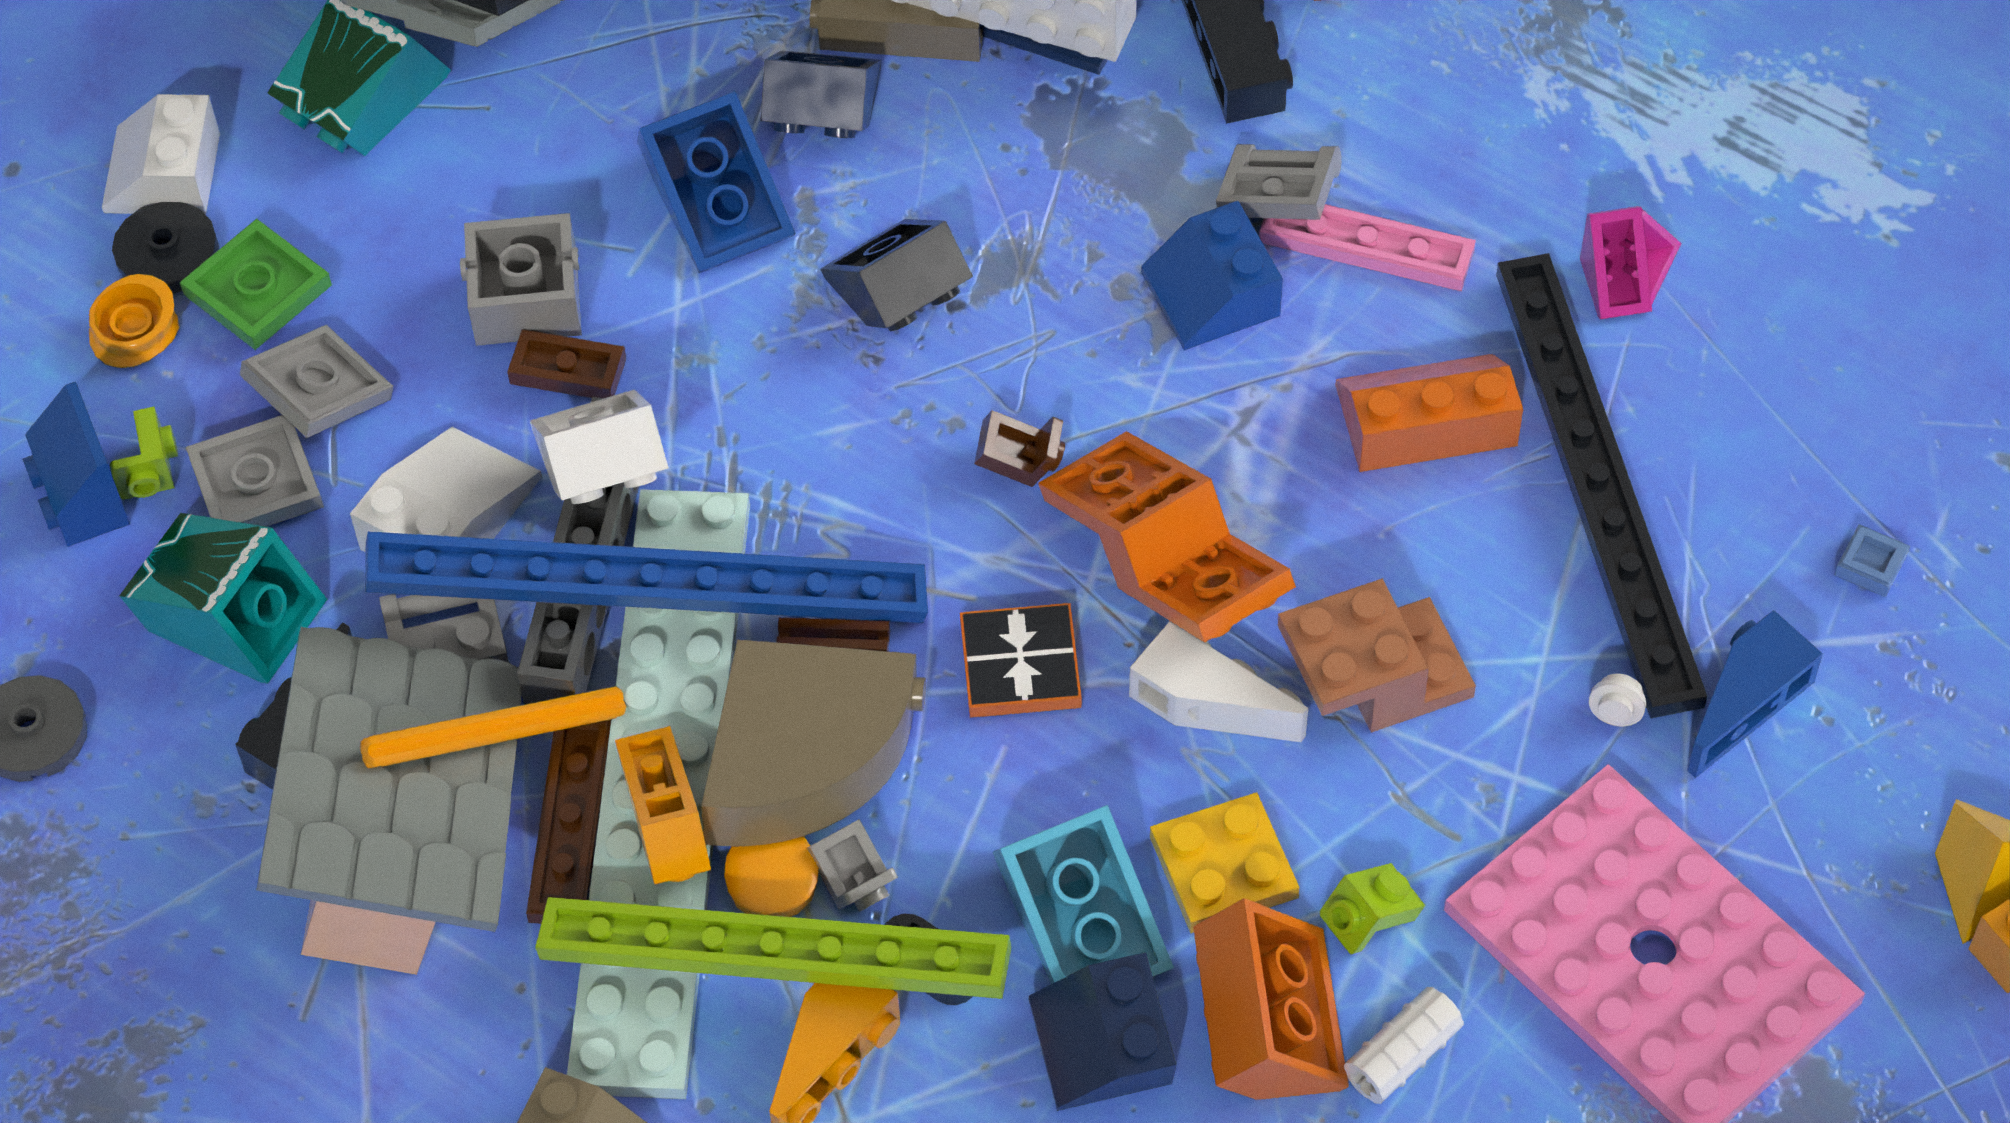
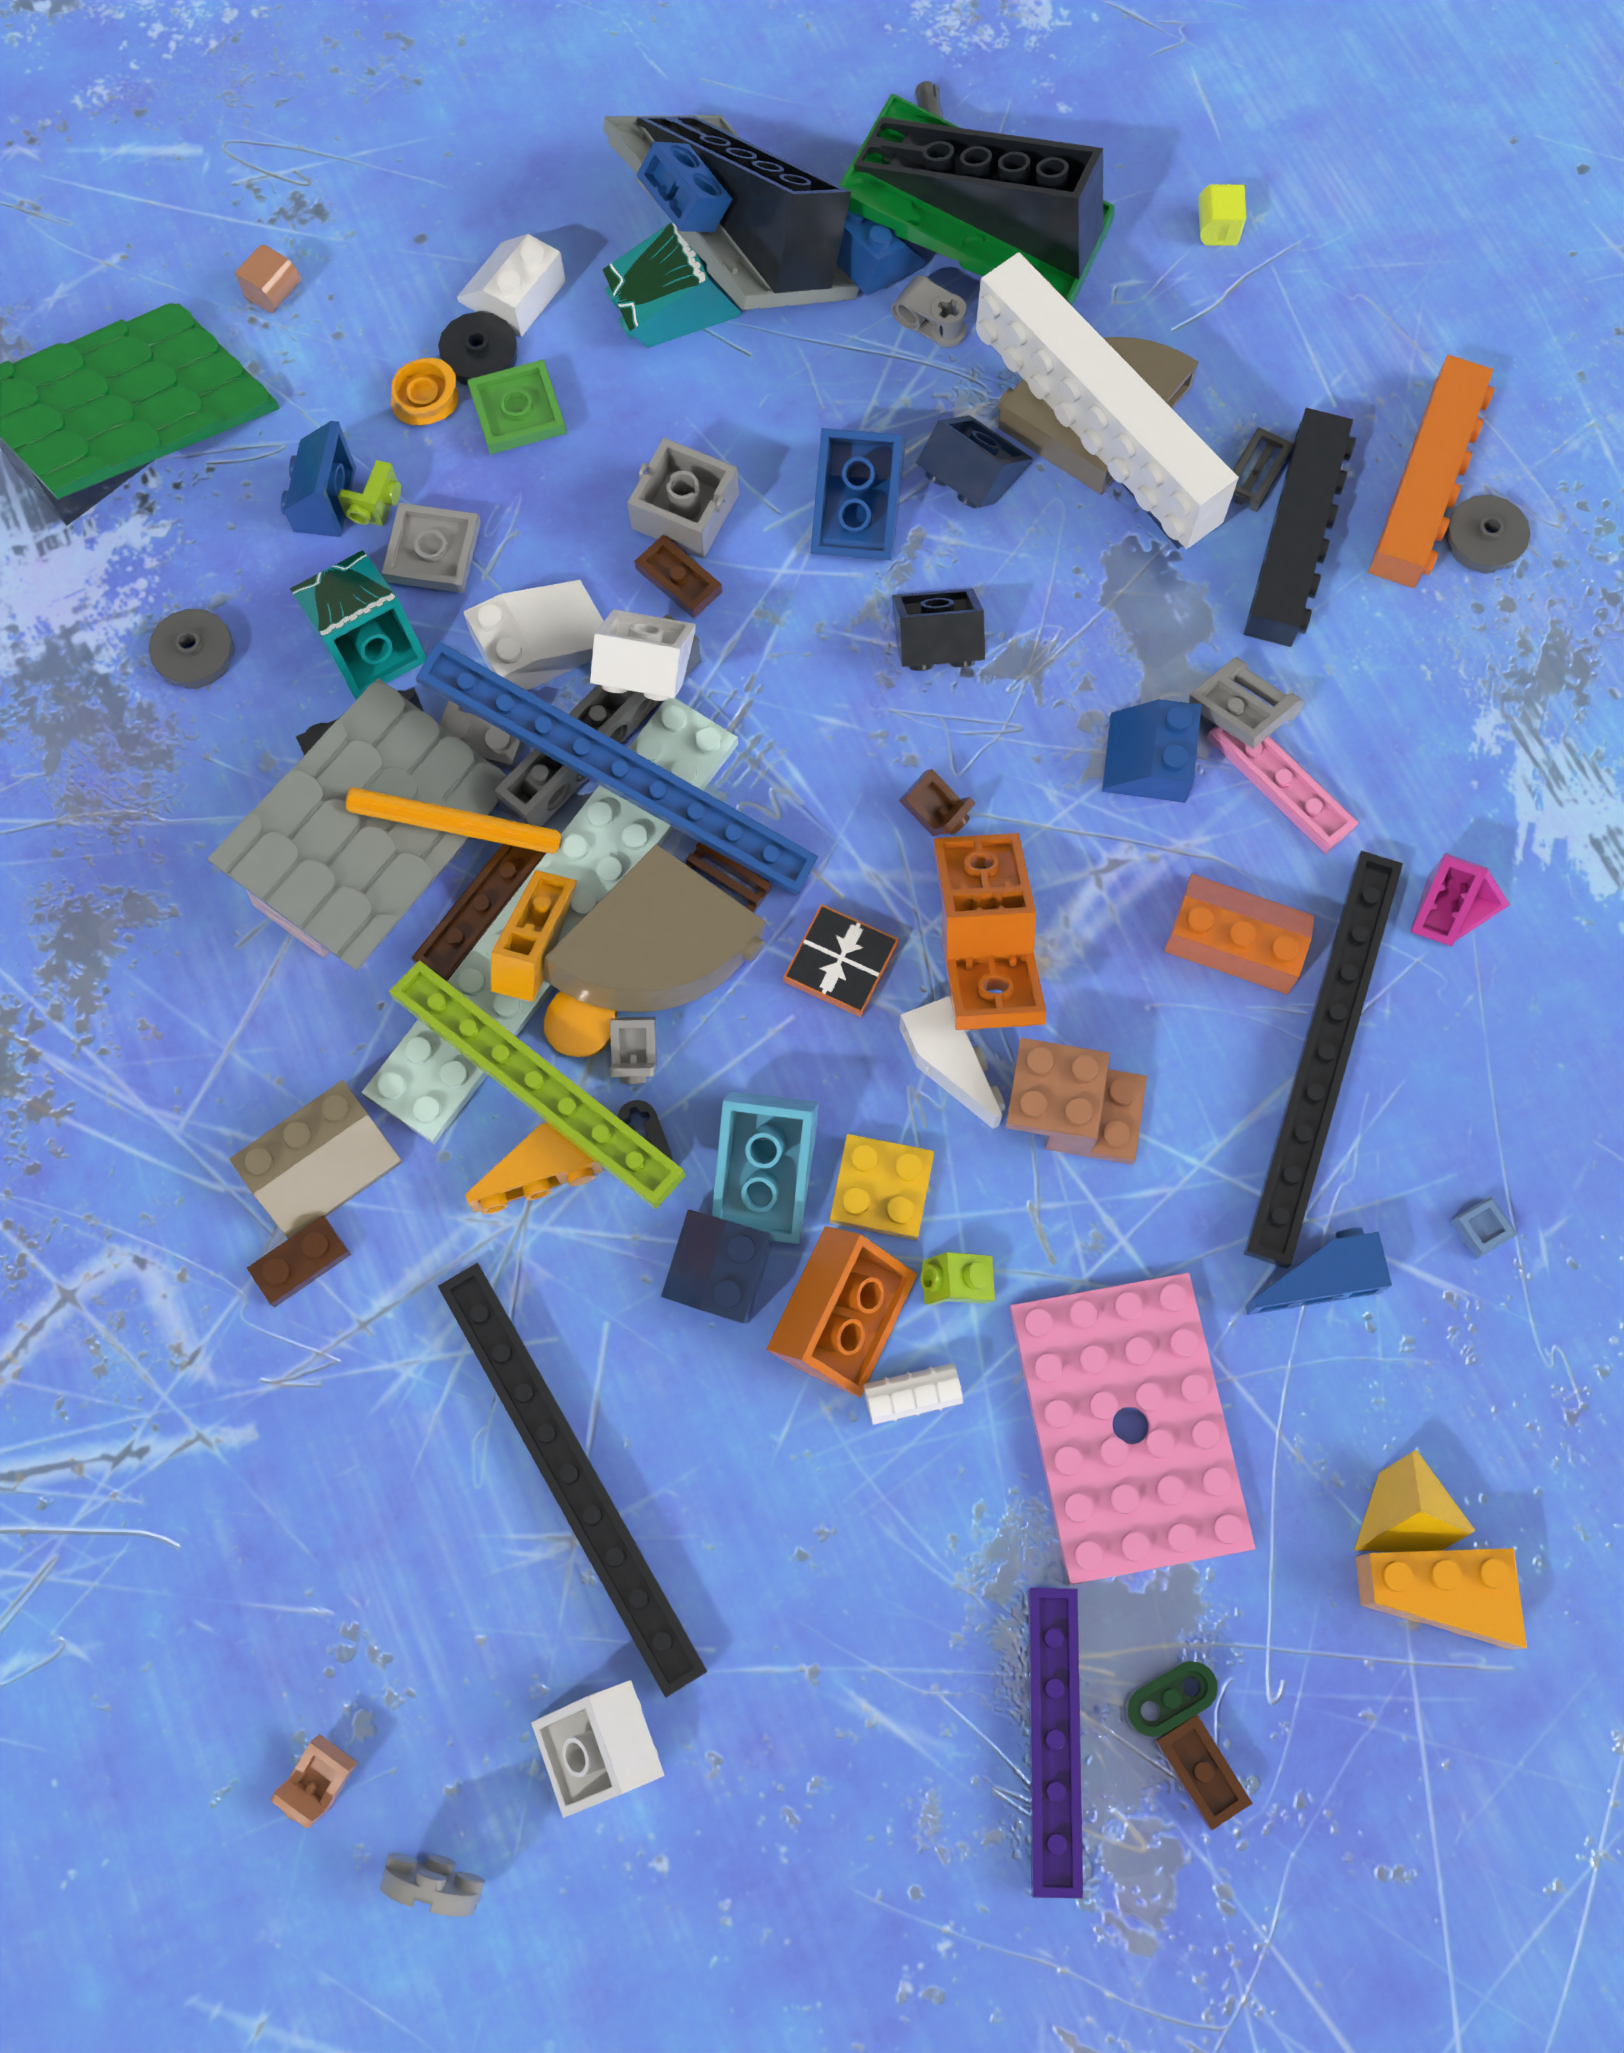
camera: 30 degrees right, 15 degrees up
light grey tile [240,325,393,438] -> none
white plate [1589,674,1647,727] -> none

